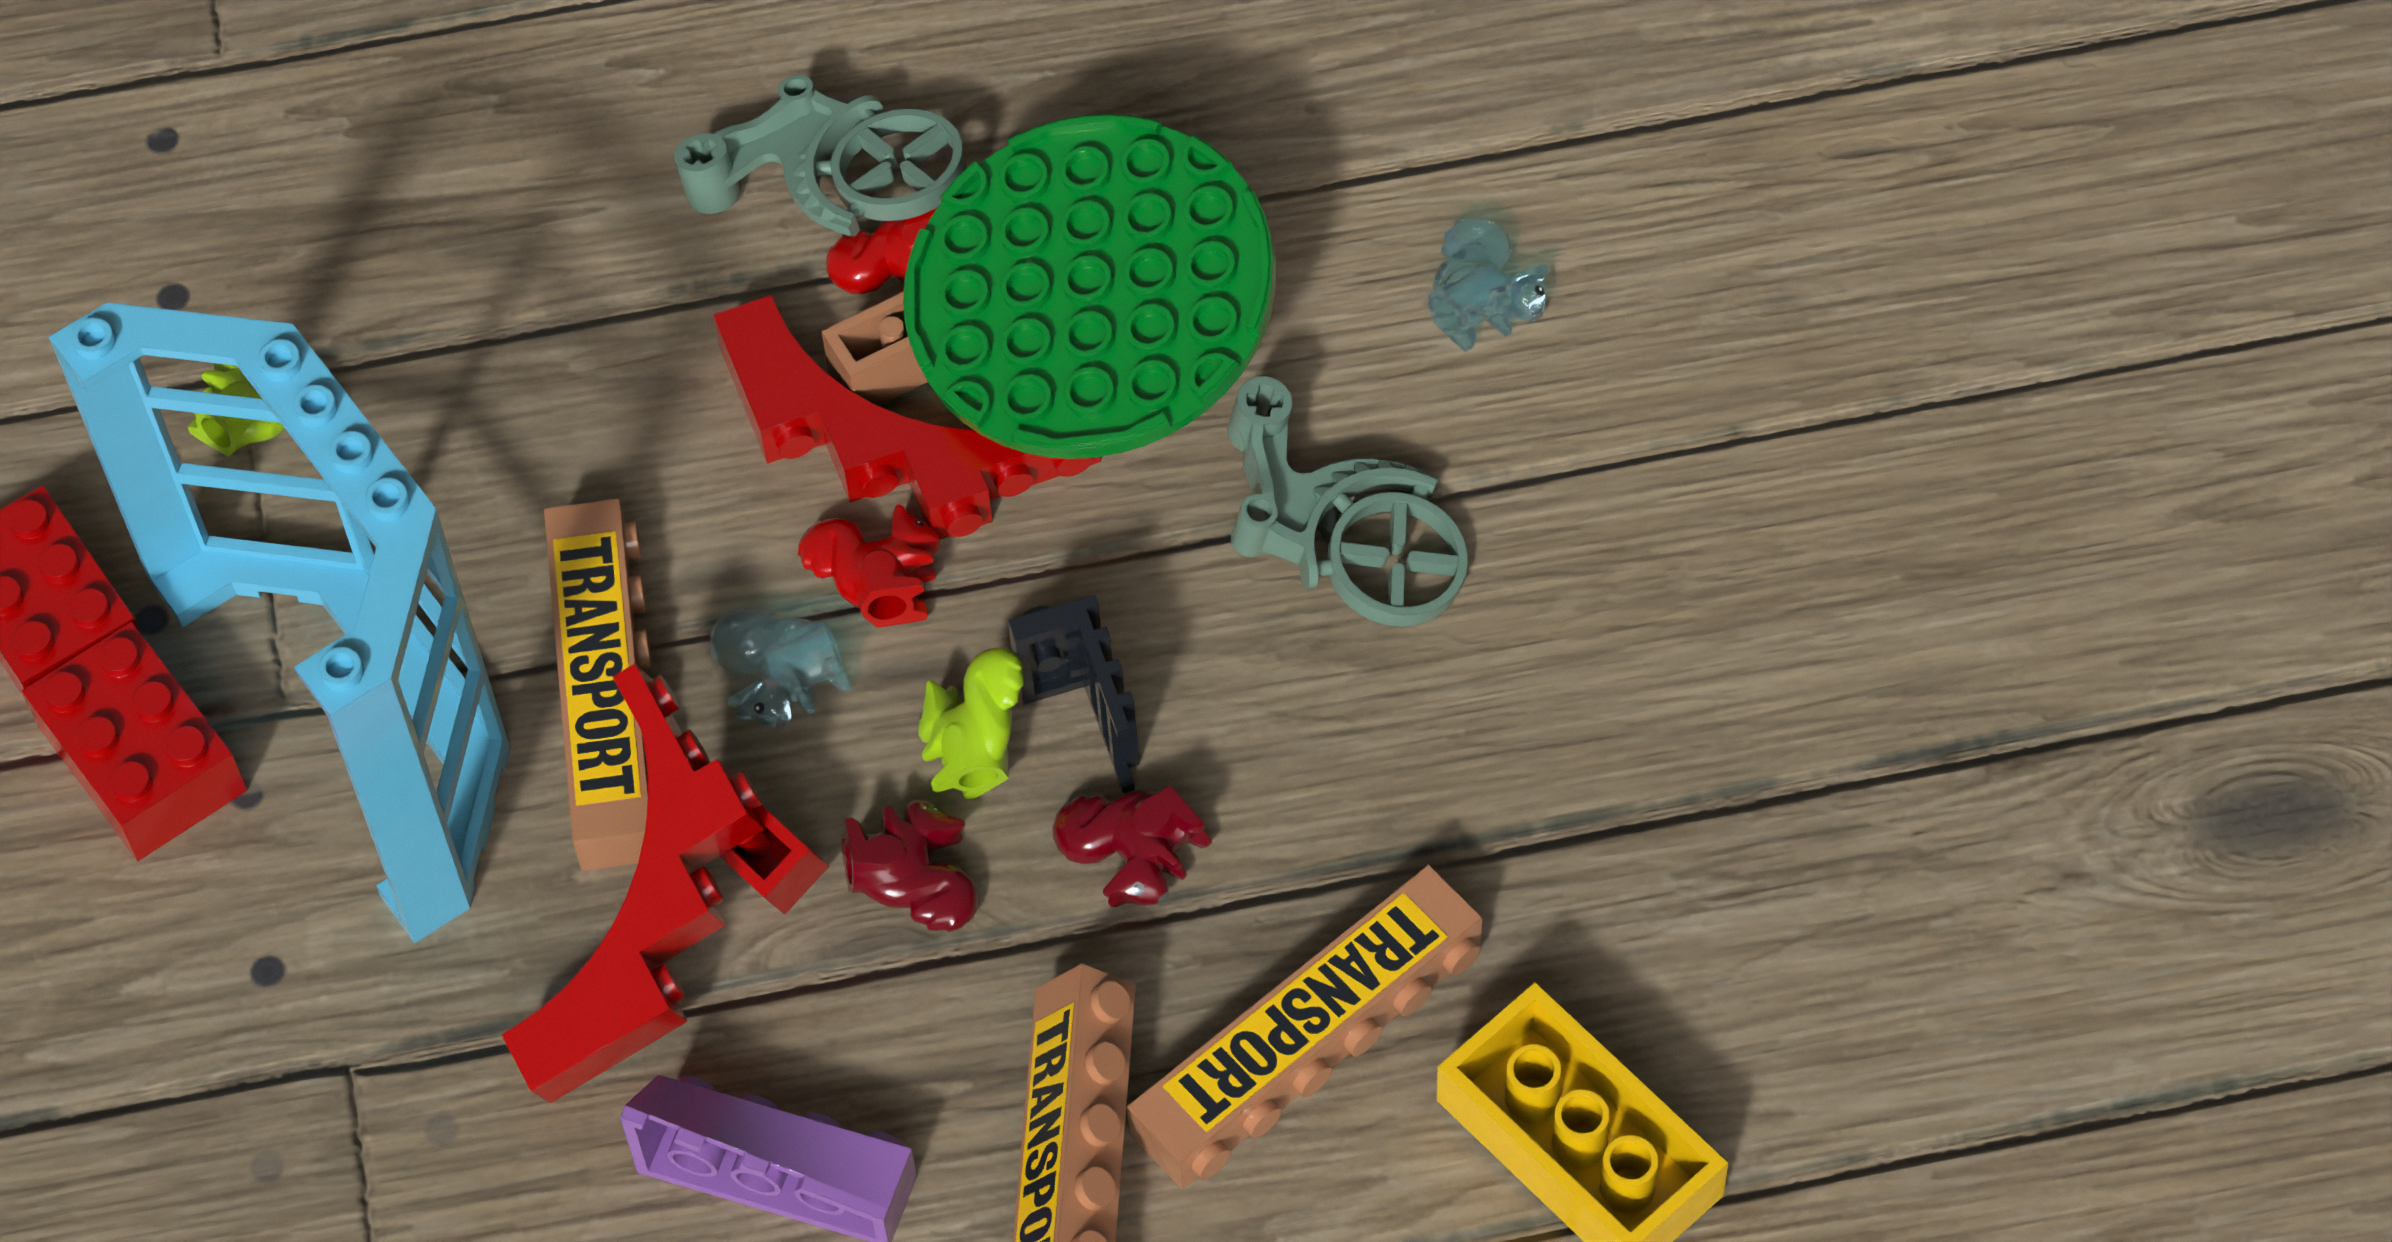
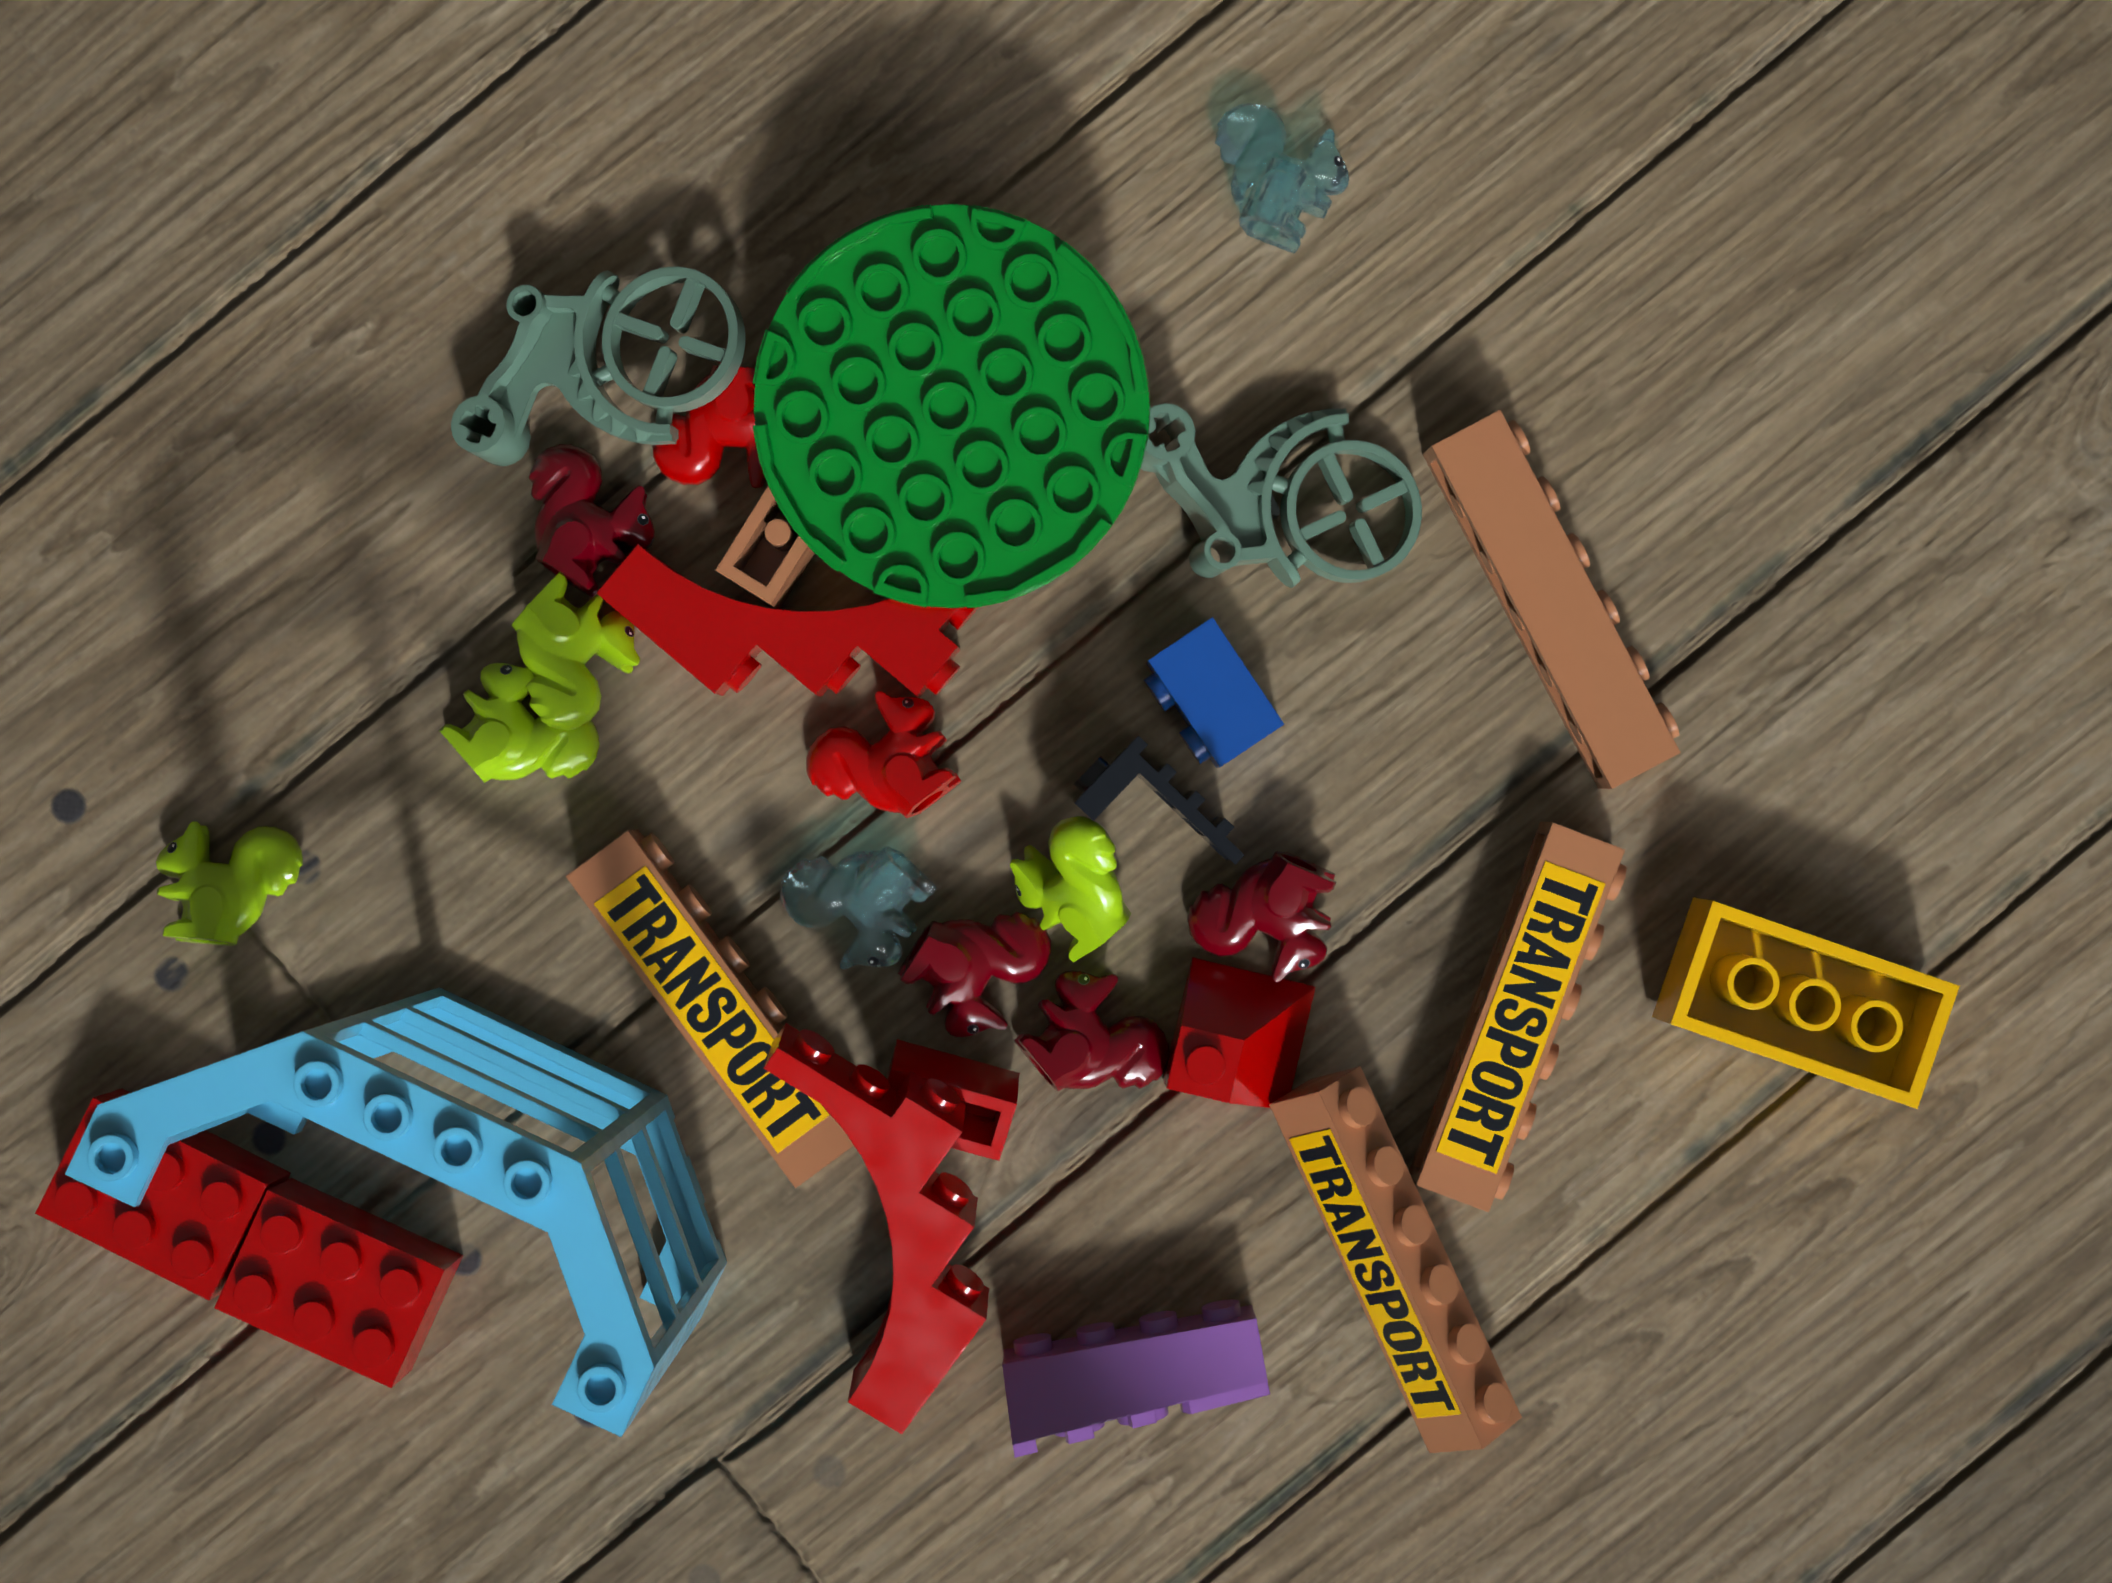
camera: 30 degrees left, 30 degrees up
none -> lime animal [439,663,600,783]
none -> lime animal [511,572,640,730]
none -> dark red animal [528,444,655,598]
none -> dark red animal [898,912,1051,1037]
none -> blue brick [1144,617,1284,768]
none -> red slope [1163,957,1316,1108]
none -> nougat brick [1422,410,1681,789]

